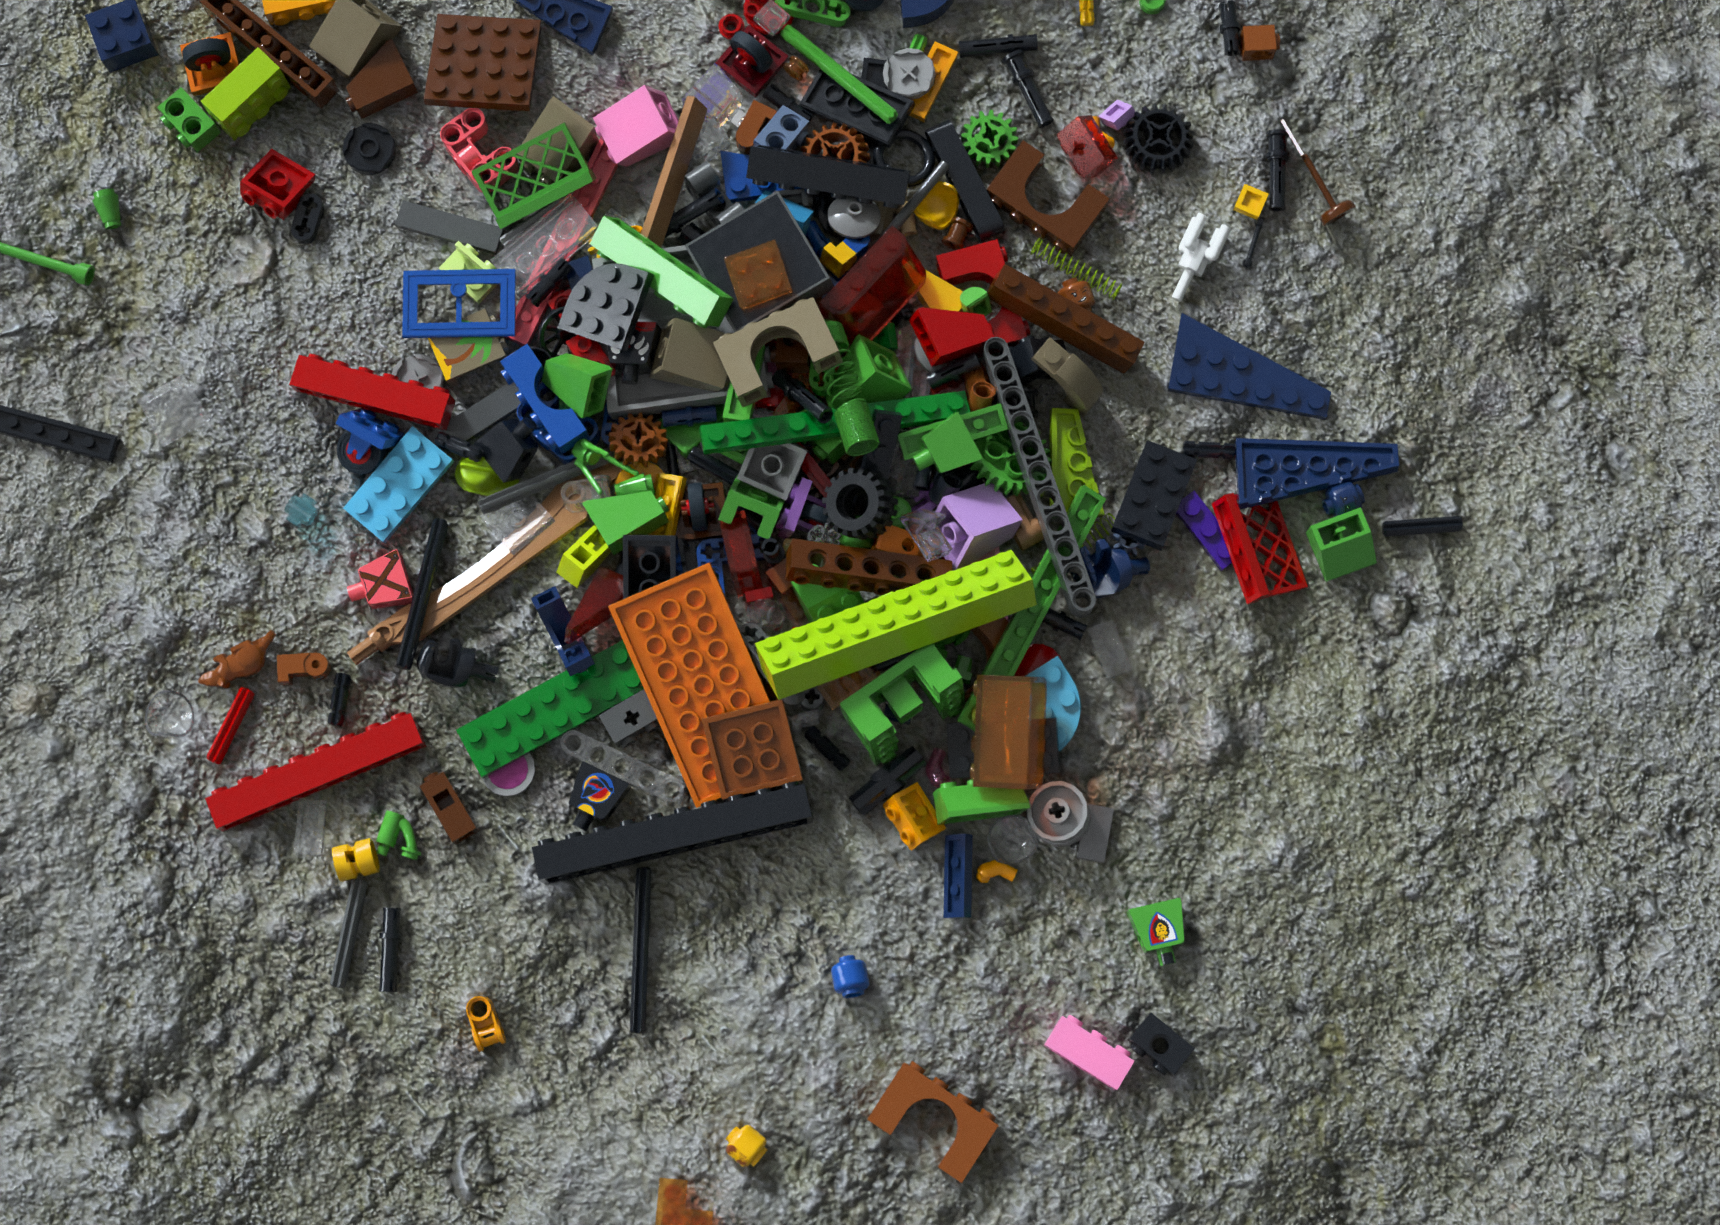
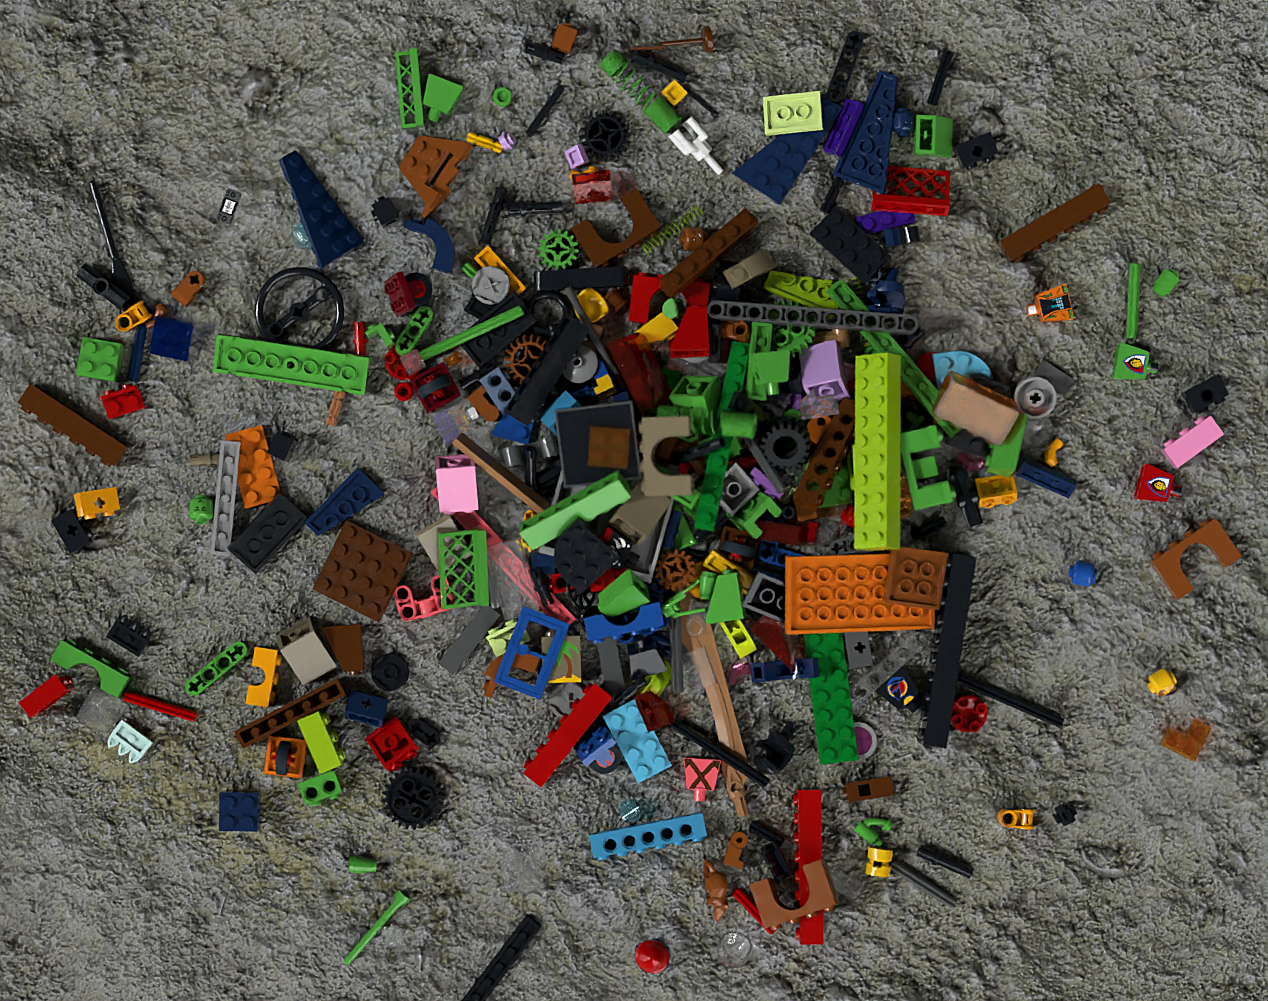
camera: 75 degrees left, 10 degrees up
none -> dark blue brick [345,690,389,728]
none -> black gear [381,767,444,830]
none -> clear gear [381,923,405,947]
none -> dark orange arch [482,652,540,698]
none -> lavender plate [498,131,515,150]
none -> black bar [526,85,565,136]
none -> dark azure brick [589,812,707,860]
none -> bright green piece [599,49,682,134]
none -> clear red slope [634,690,675,732]
none -> red hair [635,939,670,975]
none -> dark blue arm [651,634,671,658]
none -> clear pink arm [727,662,751,685]
none -> dark grey axle [742,437,787,494]
none -> dark orange arch [749,859,840,931]
none -> black hinge [760,841,794,883]
none -> yellowish green plate [763,91,823,136]
none -> dark purple plate [823,99,864,157]
none -> black beam [826,31,864,103]
none -> leg [882,226,920,249]
none -> red dish [951,695,987,733]
none -> black brick [953,132,999,171]
none -> reddish brown brick [998,183,1111,263]
none -> torso [1026,283,1074,322]
none -> black gear [1053,802,1078,826]
none -> bright green axle [1126,263,1141,339]
none -> red torso [1133,463,1182,502]
none -> bright green brick [1152,268,1180,298]

